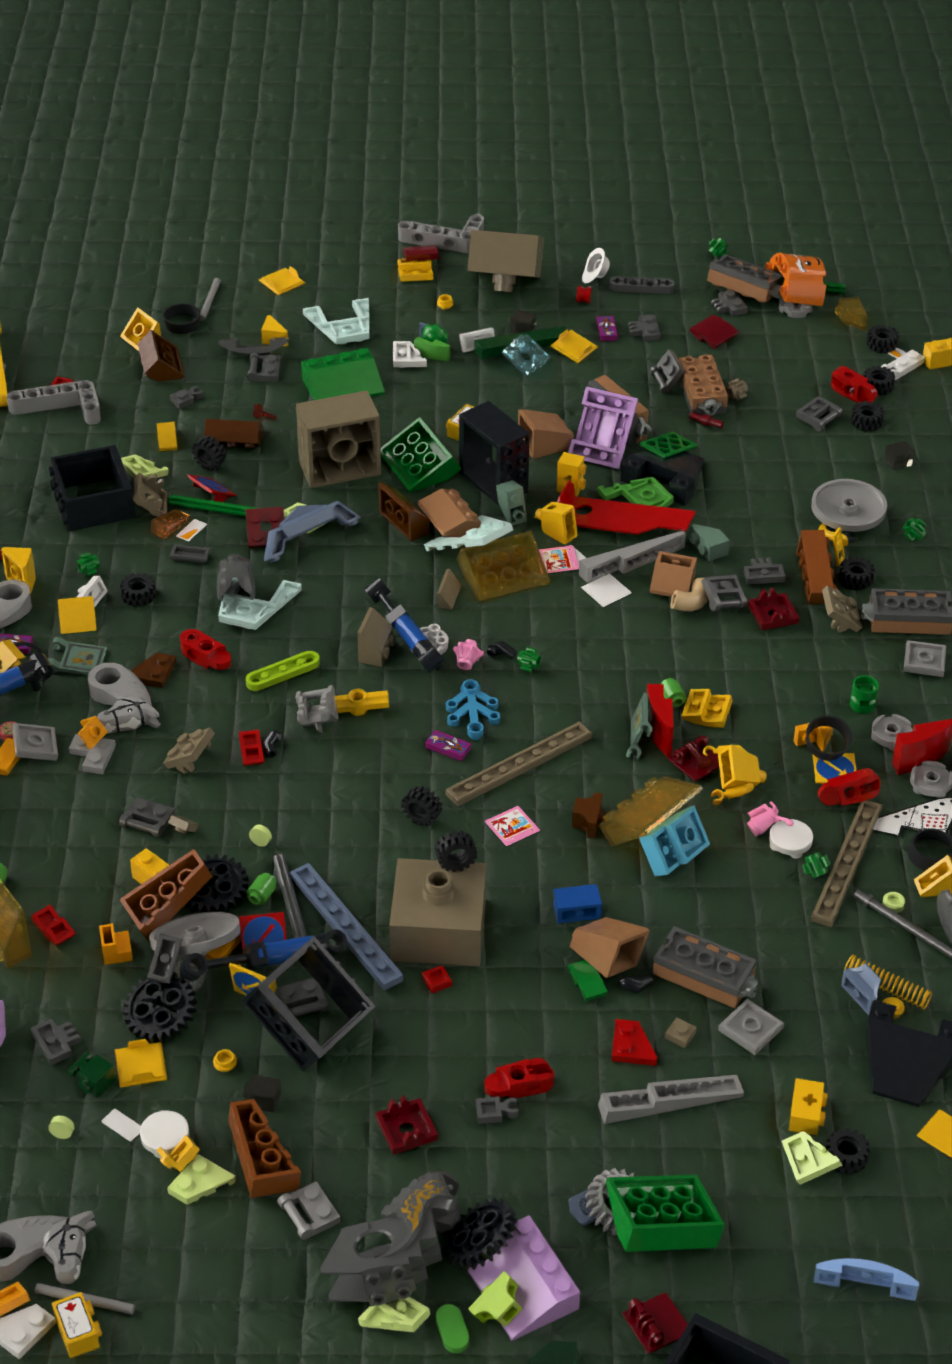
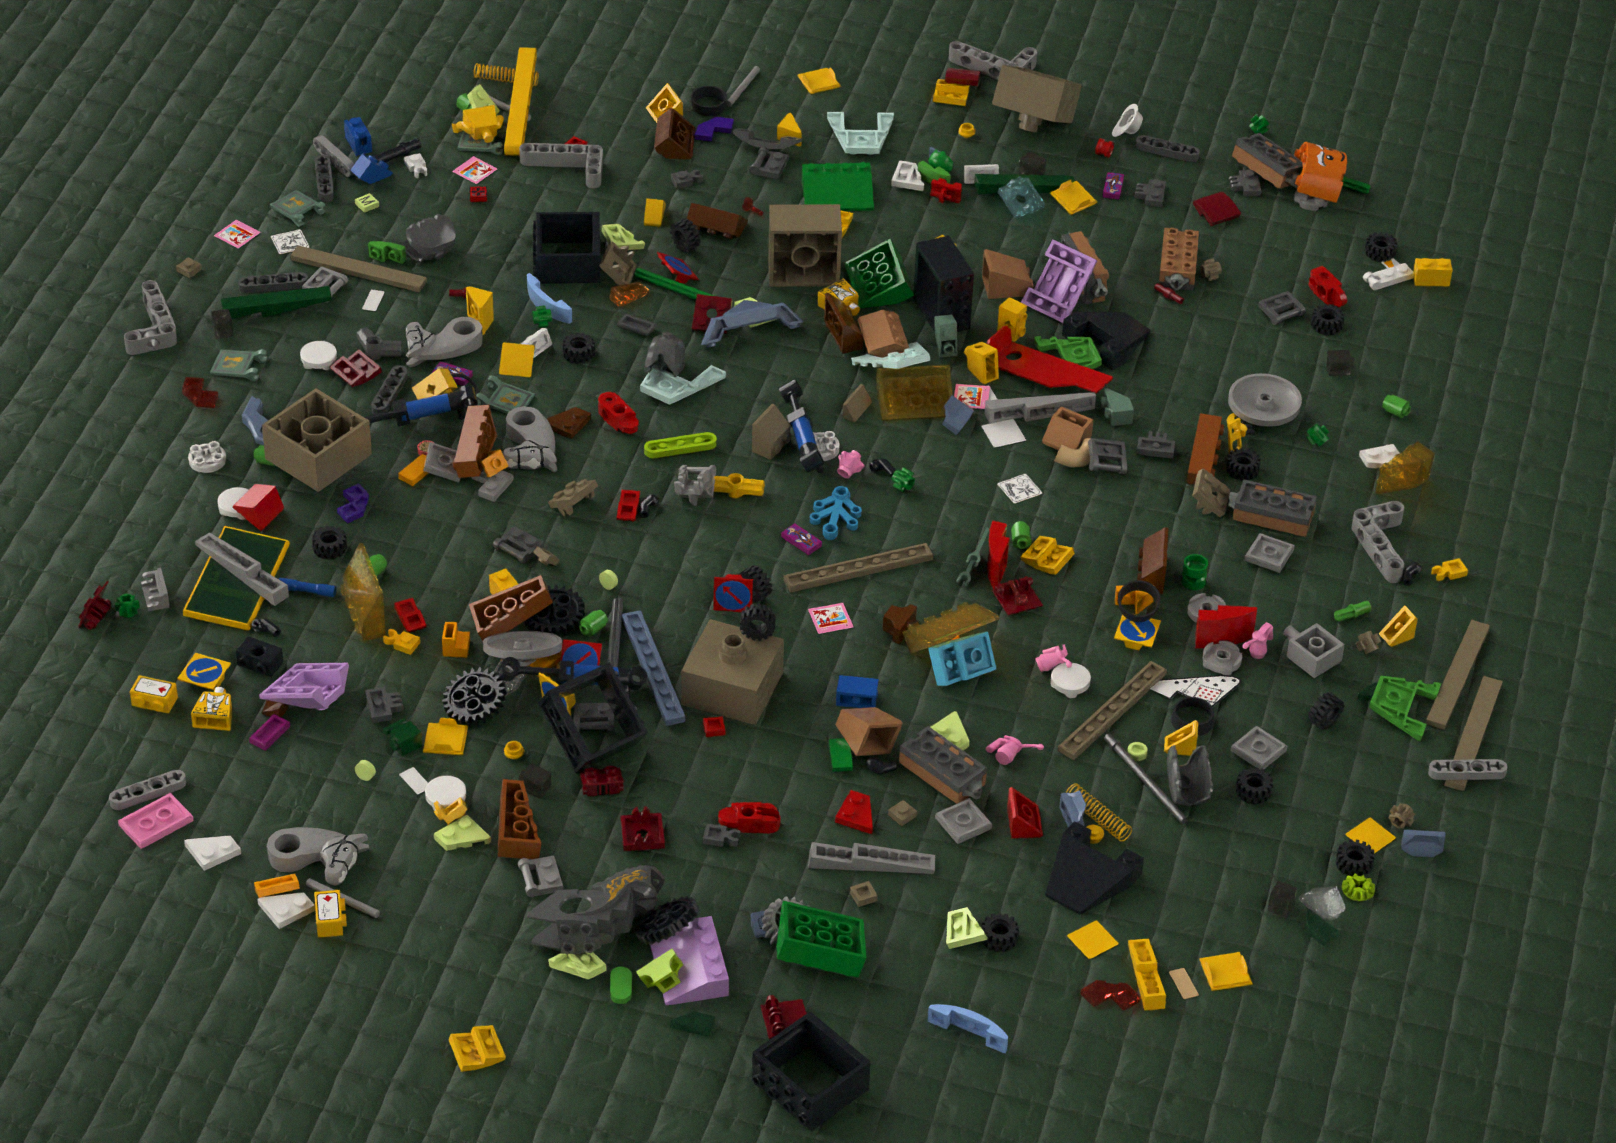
camera: 15 degrees right, 0 degrees up
dark grey slope [147,933,182,984] -> none
white sticker [176,519,207,541] -> none
green window [640,431,697,458] -> none
dark grey plate [650,349,685,394] -> none
yellow torso [703,745,767,805] -> none
dark red piece [748,588,799,630] -> none
yellow brick [789,1078,828,1135] -> none
green gear [802,852,831,878] -> none
red piece [817,768,881,806] -> none
clear yellow slope [835,297,868,330] -> none
black tyre [864,366,895,396] -> none
none -> yellow plate [383,629,420,655]
none -> dark orange wedge [453,405,497,478]
none -> light blue slope [527,273,572,324]
none -> dark red hinge [579,766,624,797]
none -> dark purple tile [695,117,734,141]
none -> piece [713,574,753,612]
none -> yellow torso [818,278,860,316]
none -> dark tan plate [850,881,878,907]
none -> red hips [930,178,962,203]
none -> yellowish green wing [931,711,970,750]
none -> sand blue slope [942,395,974,435]
none -> bright pink piece [986,735,1044,765]
none -> white sticker [997,474,1042,503]
none -> red slope [1007,787,1043,838]
none -> reddish brown slope [1137,527,1169,594]

